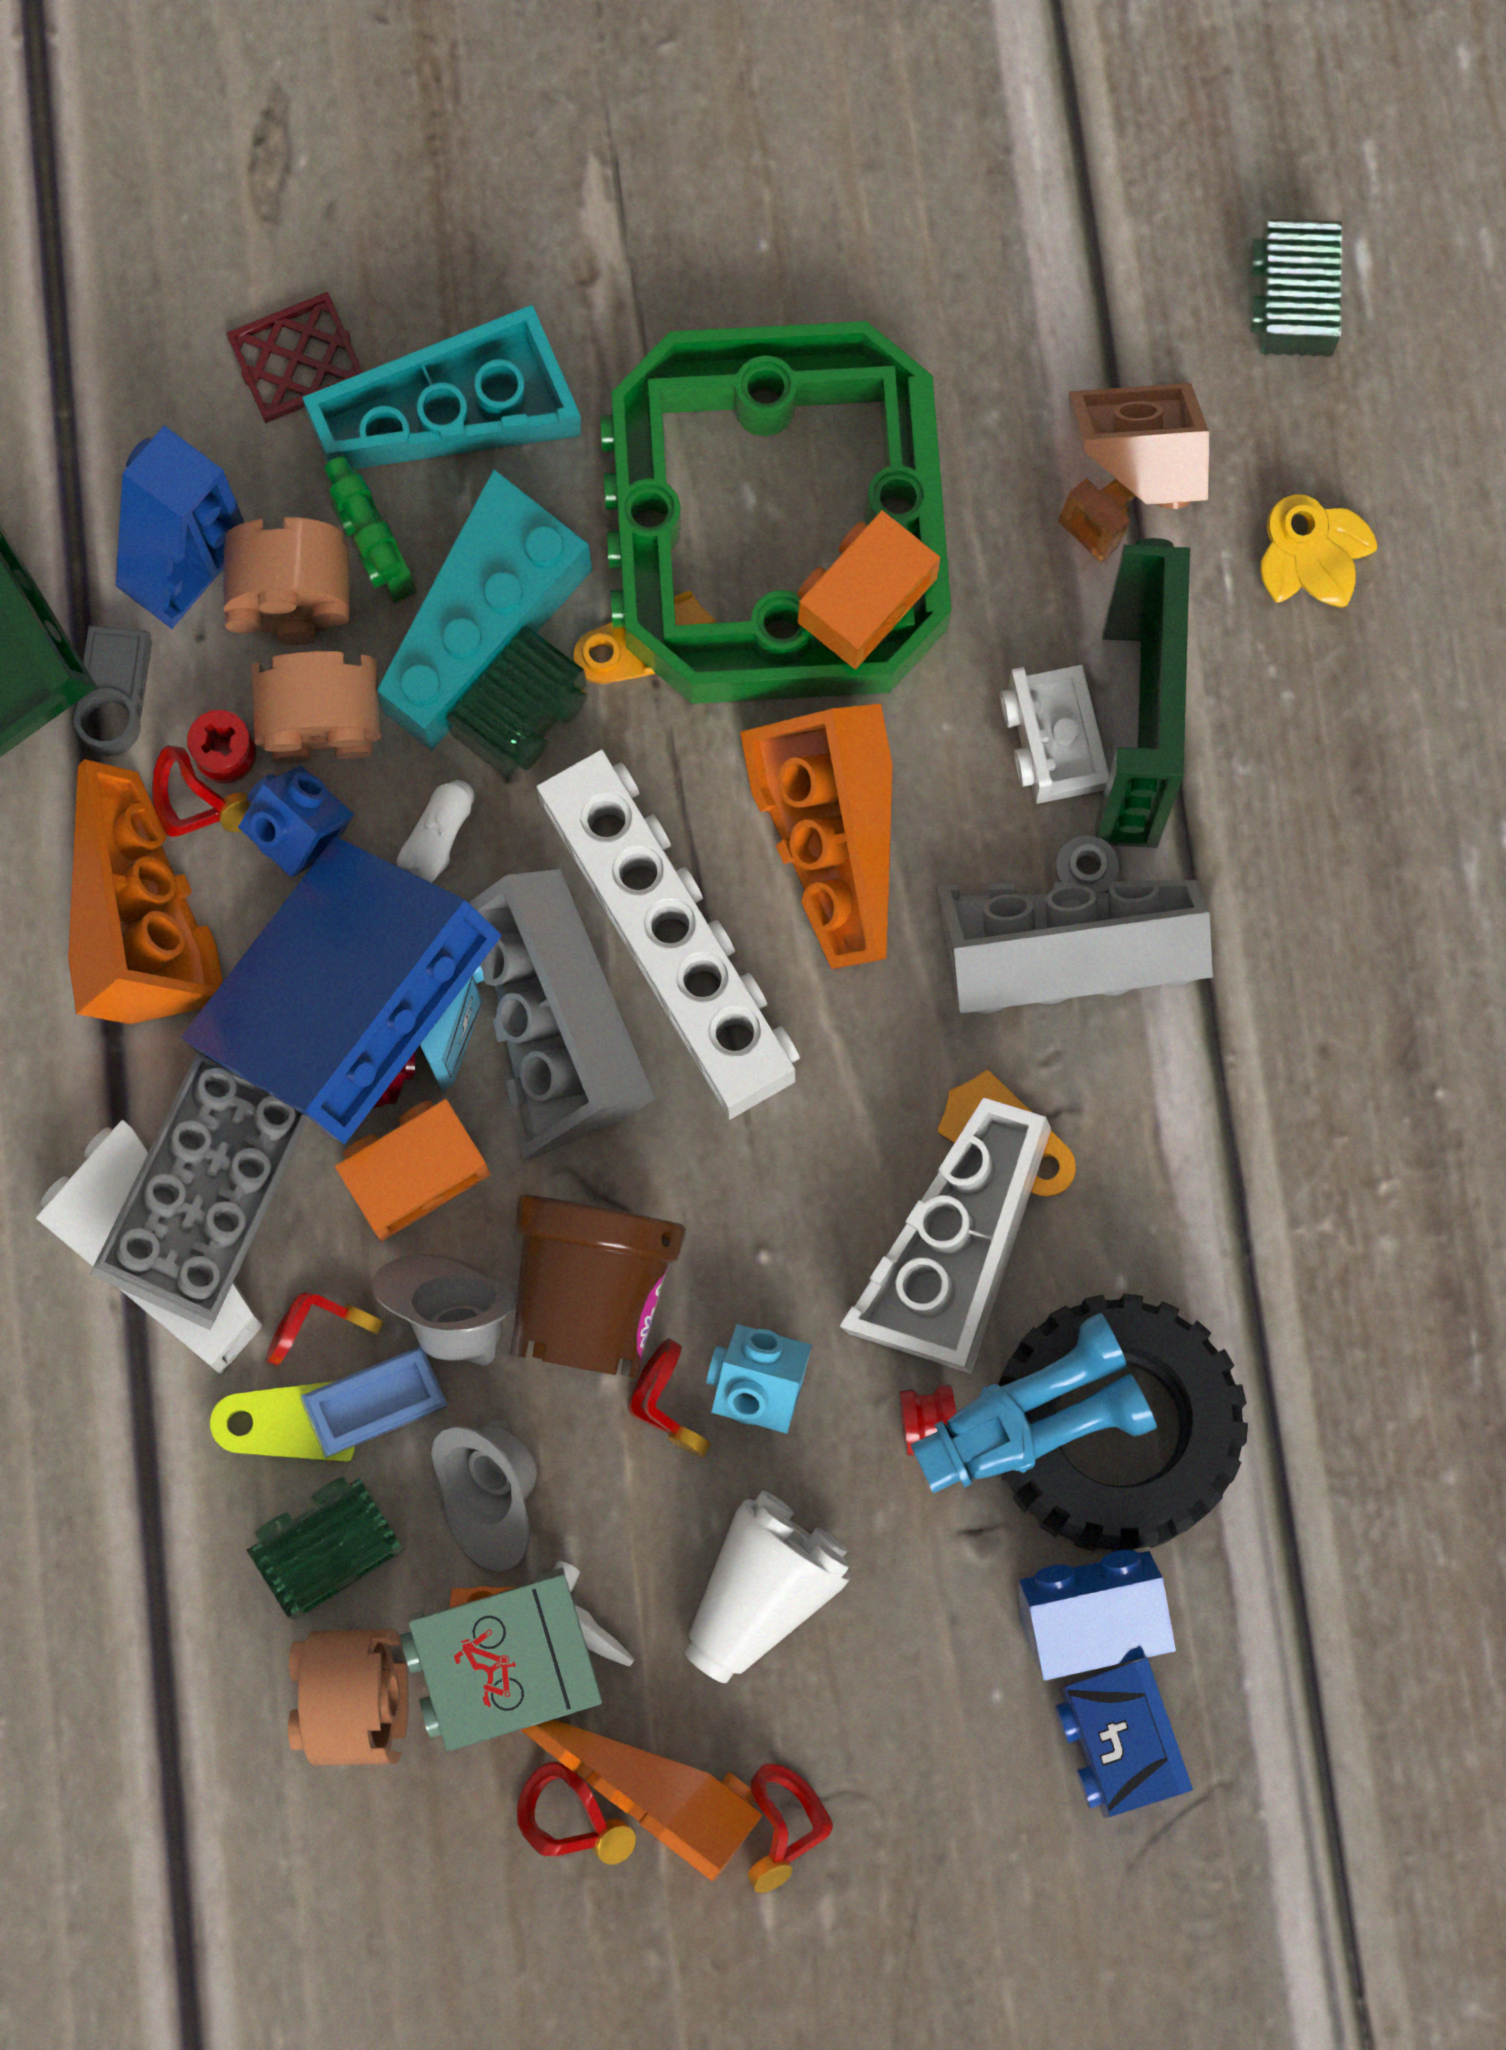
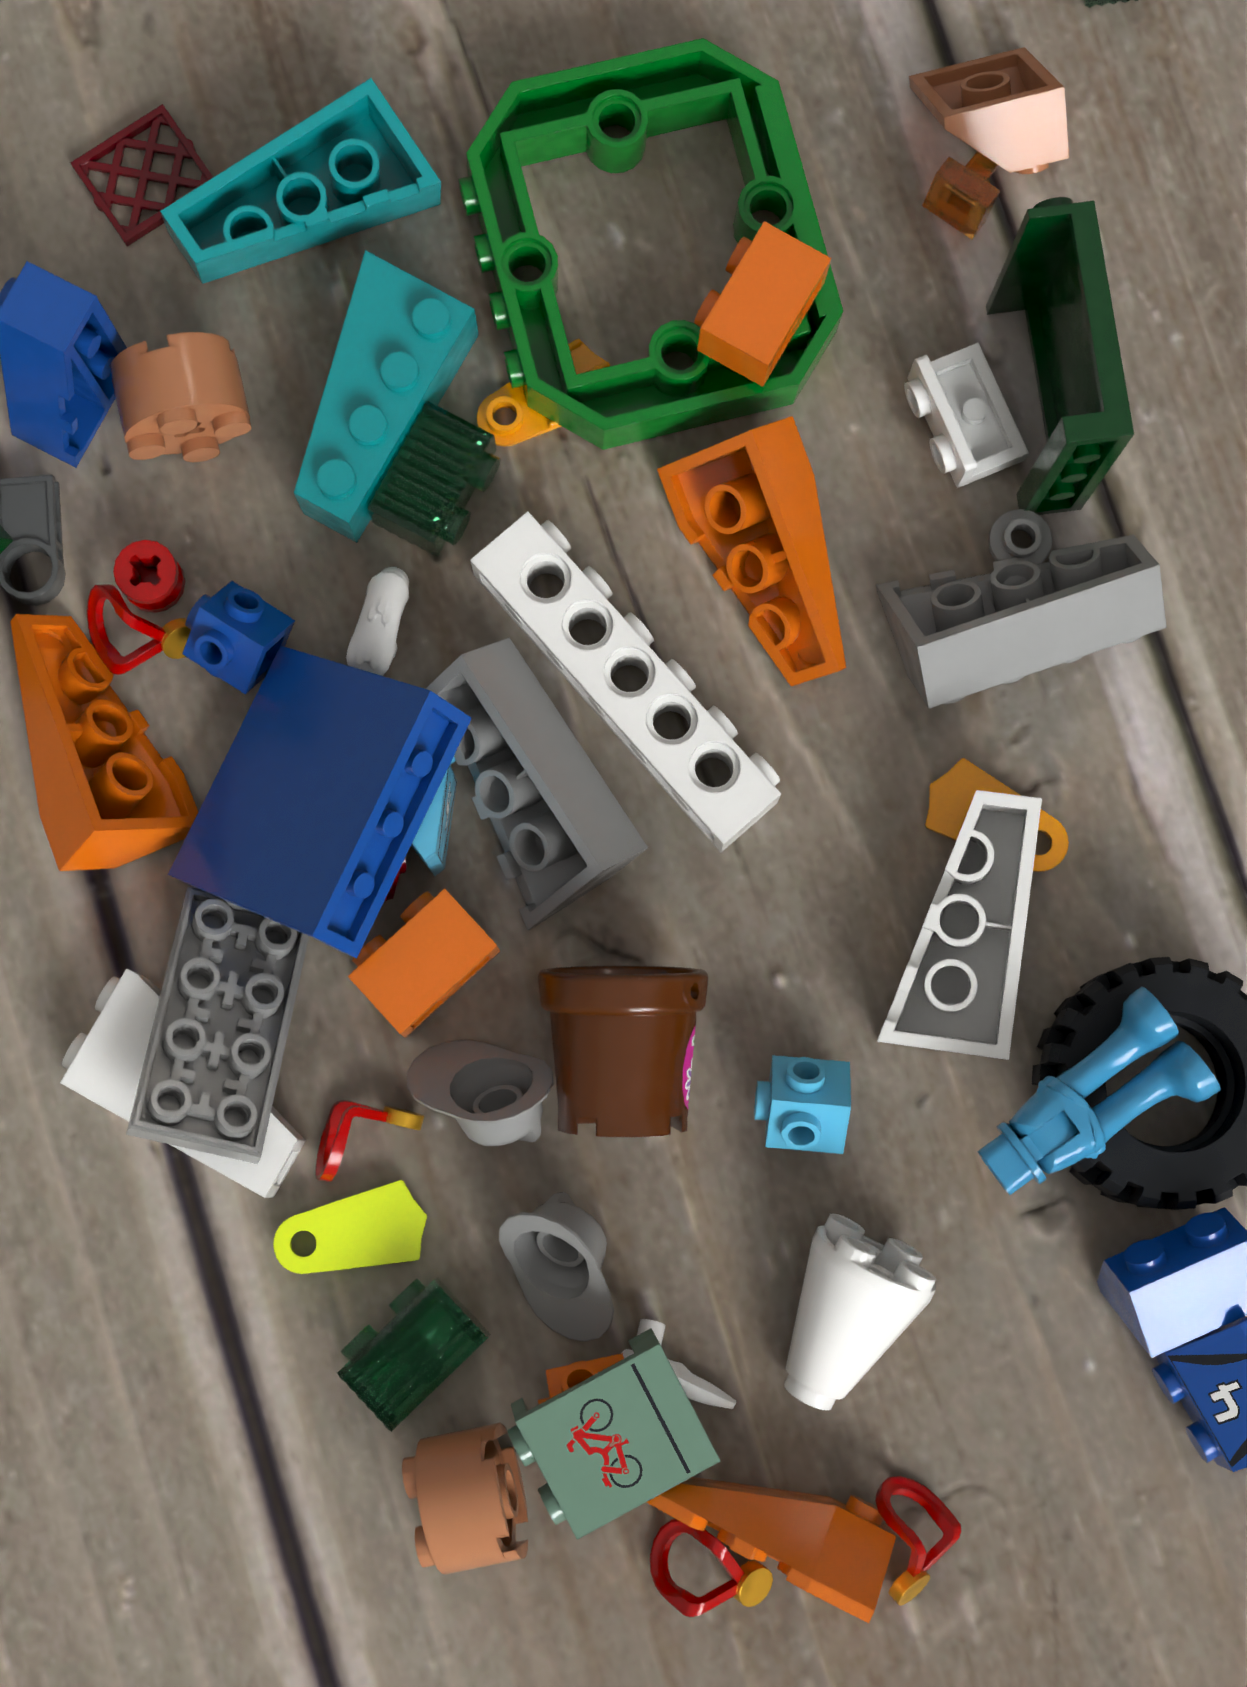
camera: 15 degrees left, 5 degrees up
nougat brick [251,651,382,763] -> none
medium blue tile [300,1346,447,1459] -> none
green plate [324,457,416,603] -> none
red piece [627,1338,711,1458] -> none
red wheel [899,1385,956,1456] -> none
yellow plate [1260,494,1377,608] -> none

